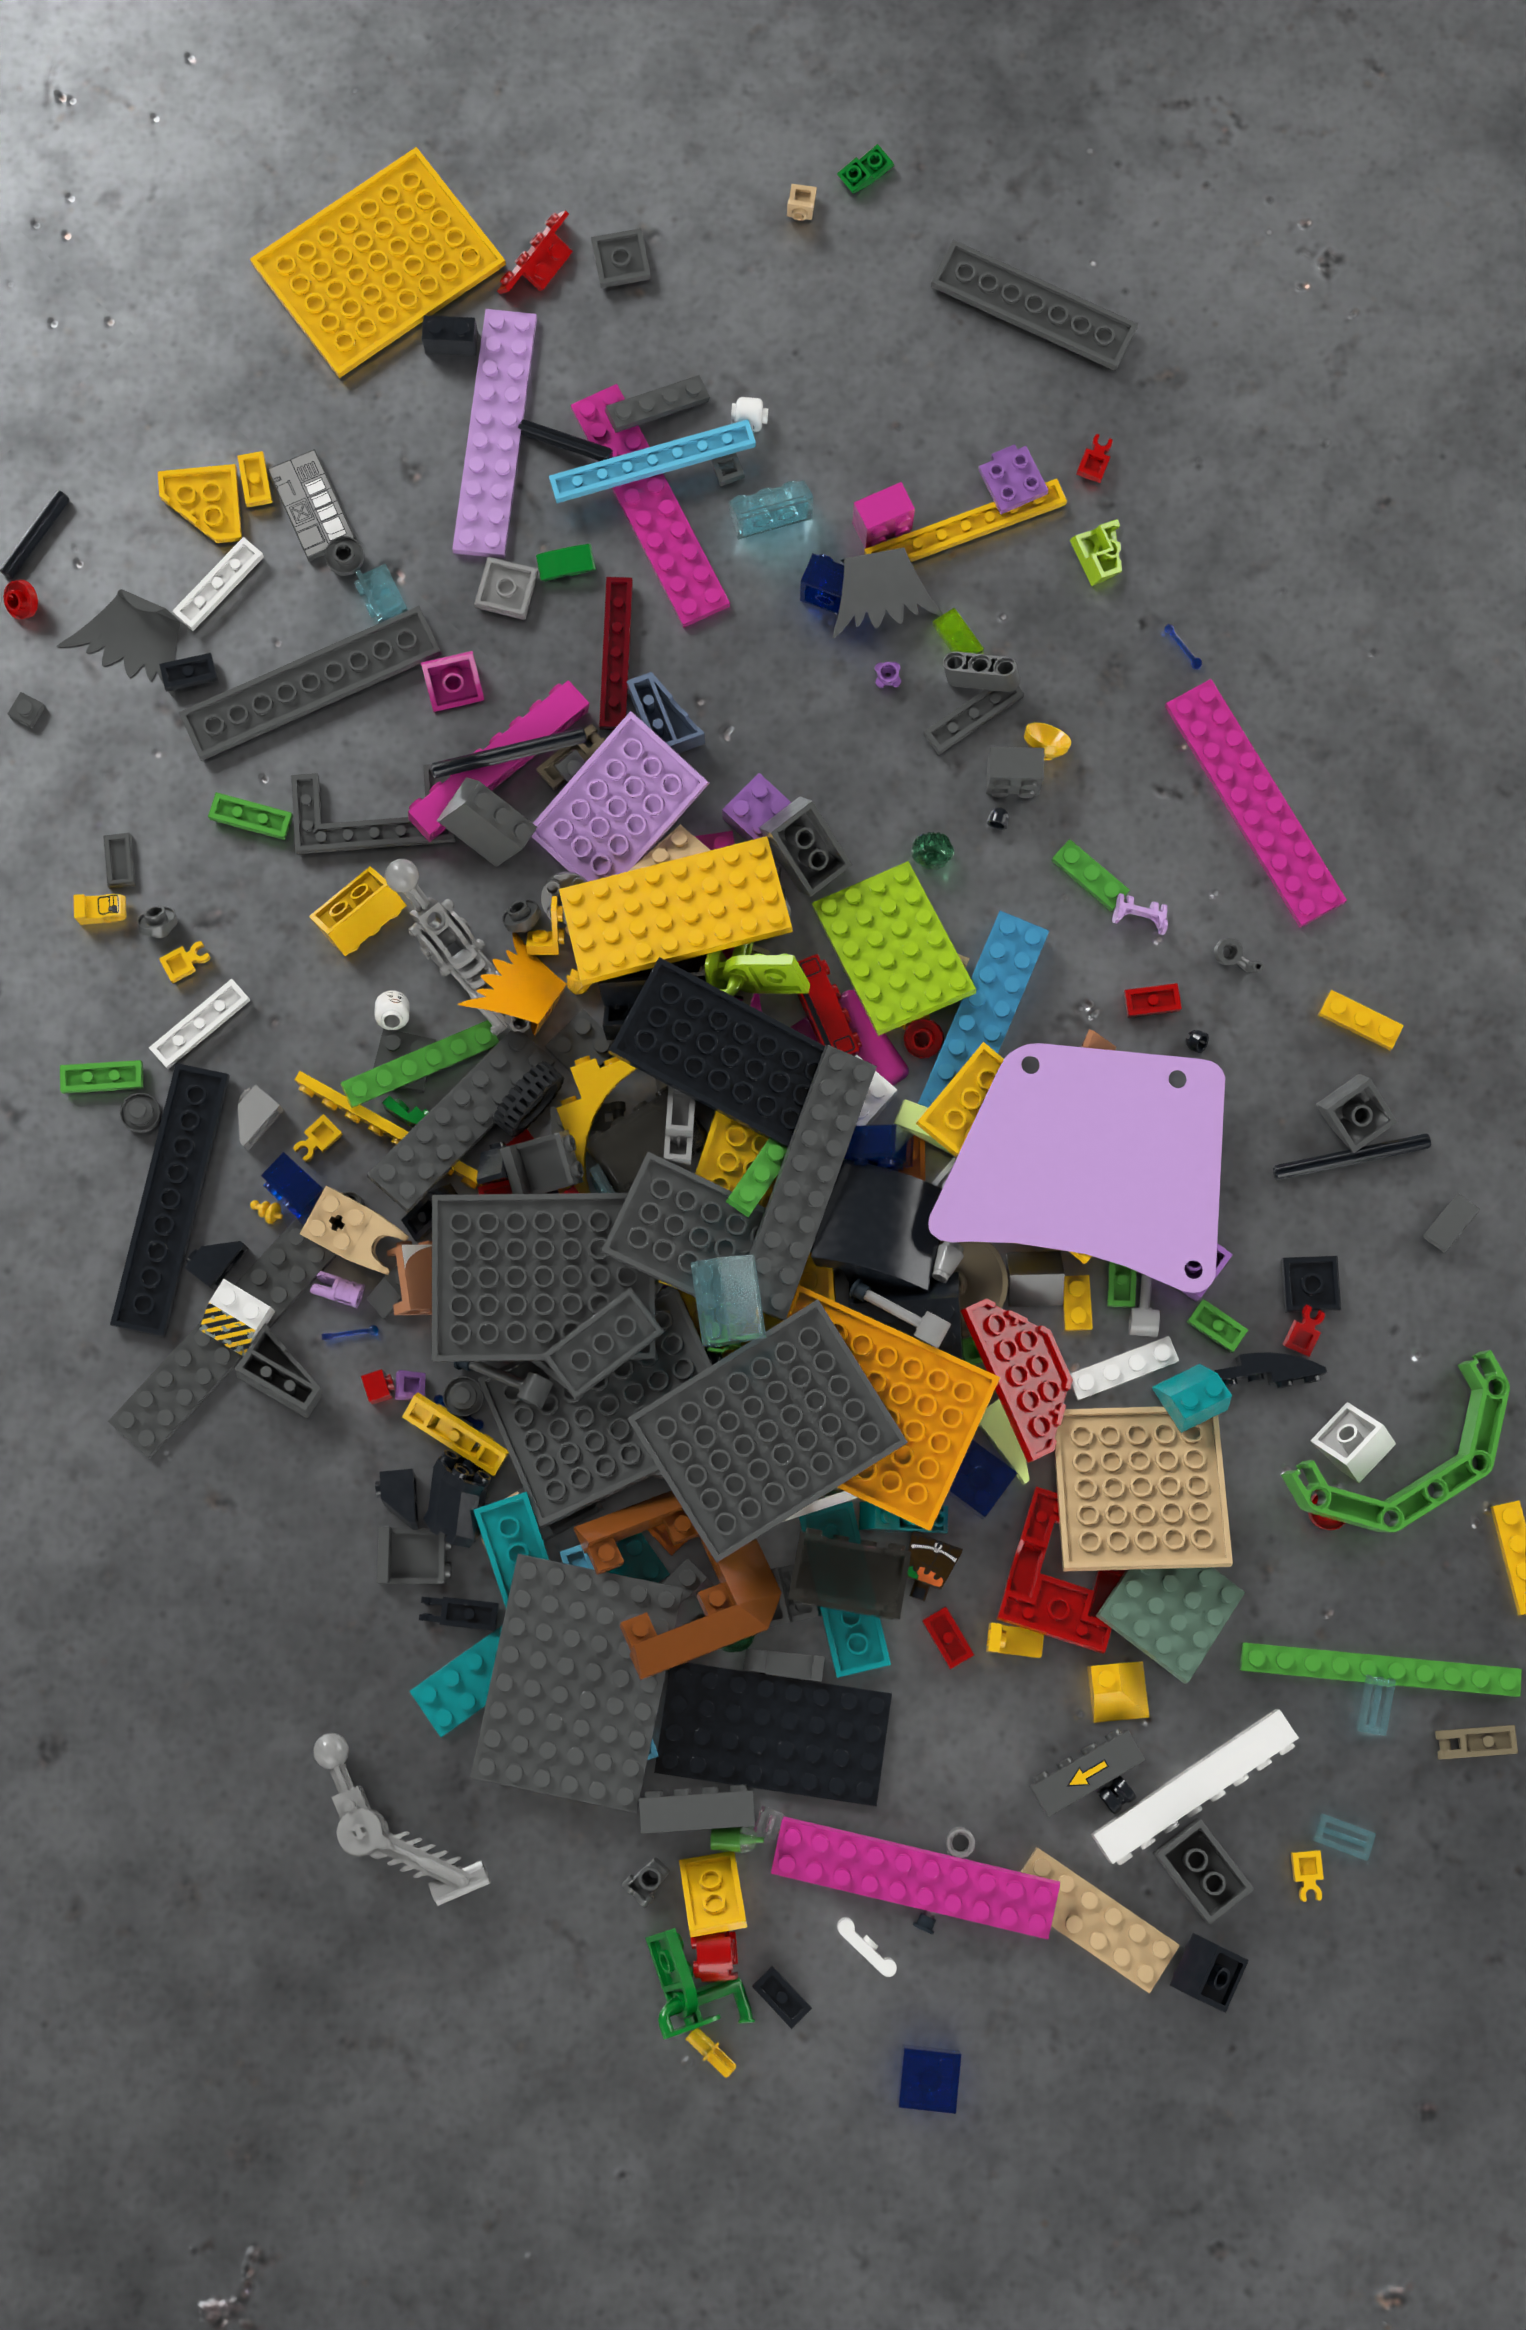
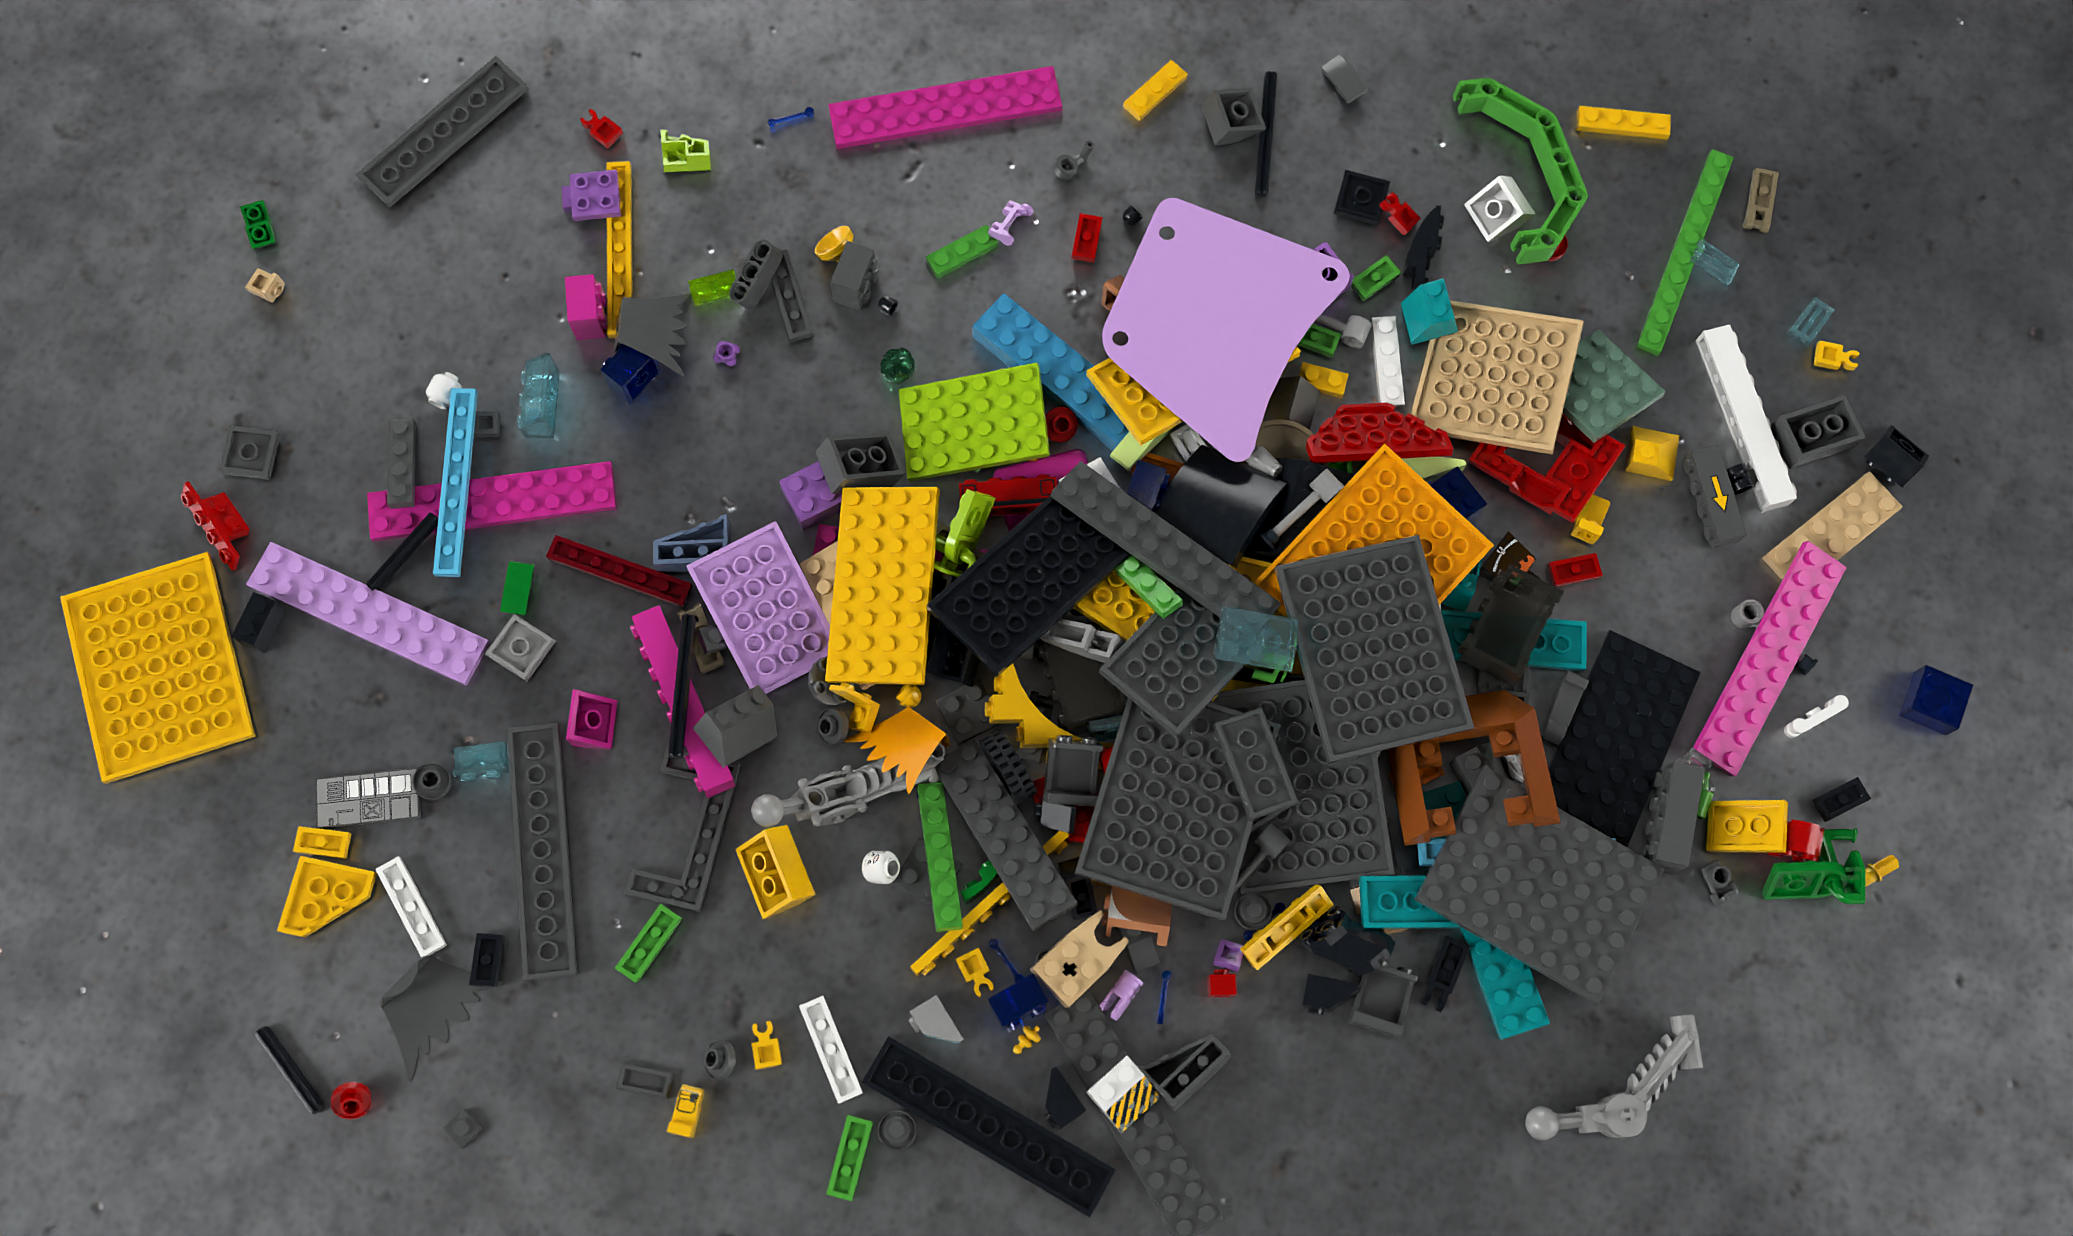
camera: 75 degrees left, 5 degrees down
none -> clear blue hinge [988,938,1024,984]

